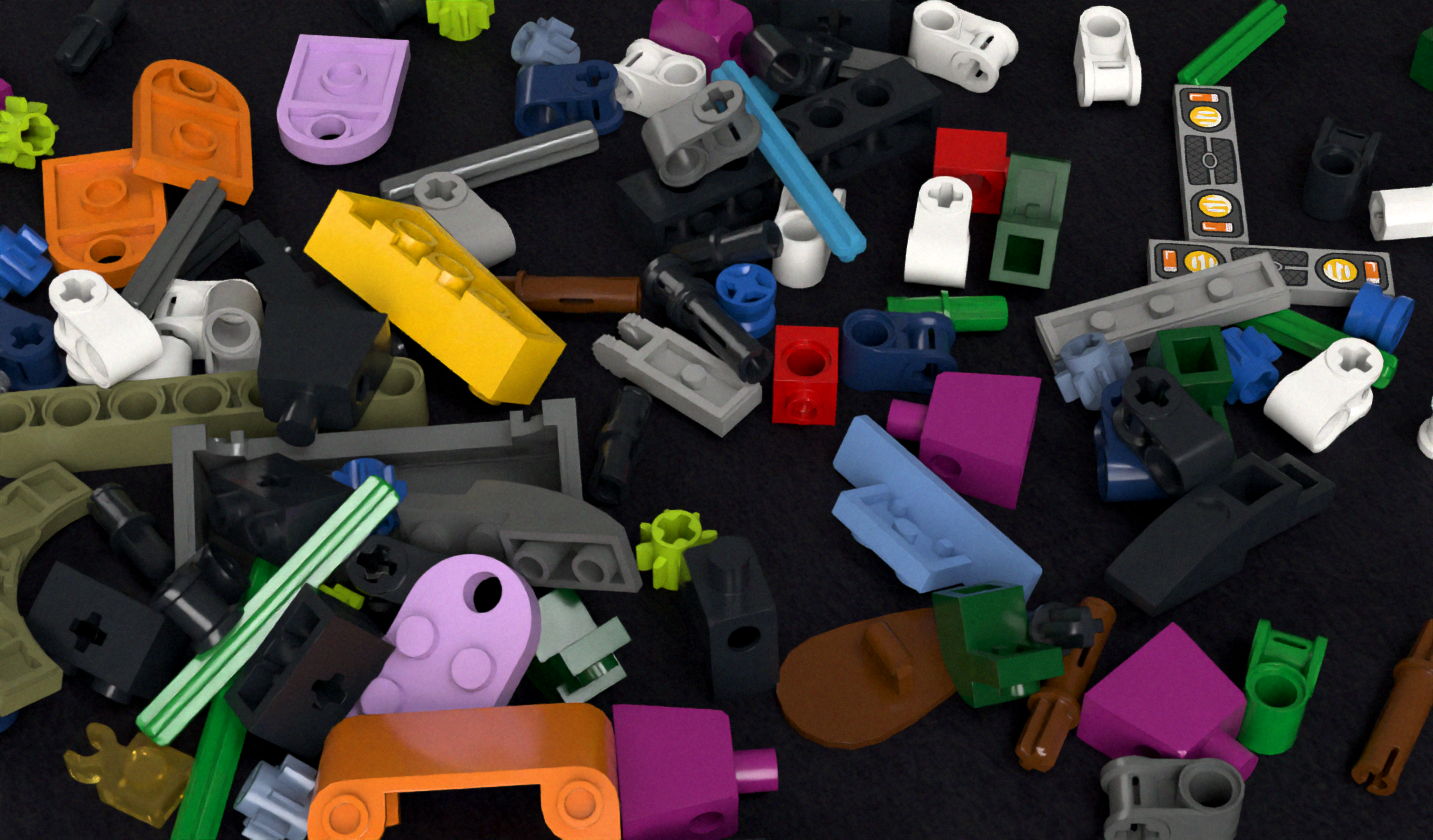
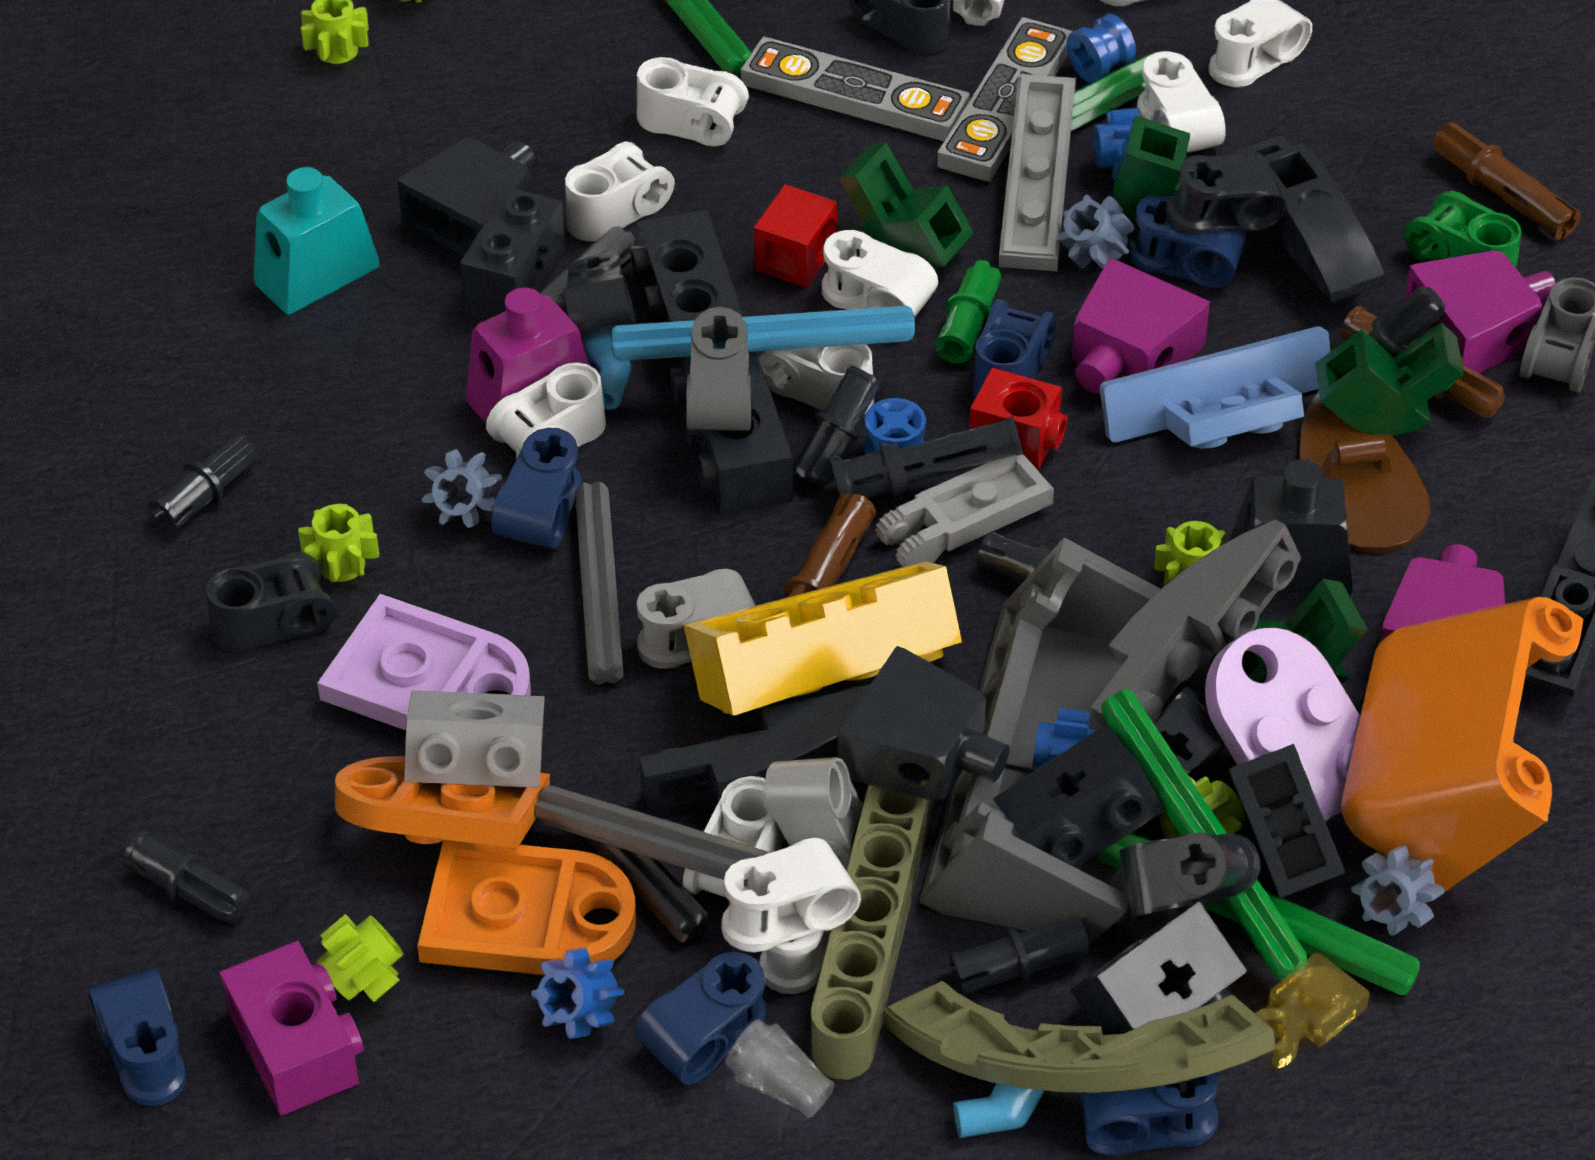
camera: 70 degrees left, 0 degrees up
none -> light grey brick [404,690,545,788]

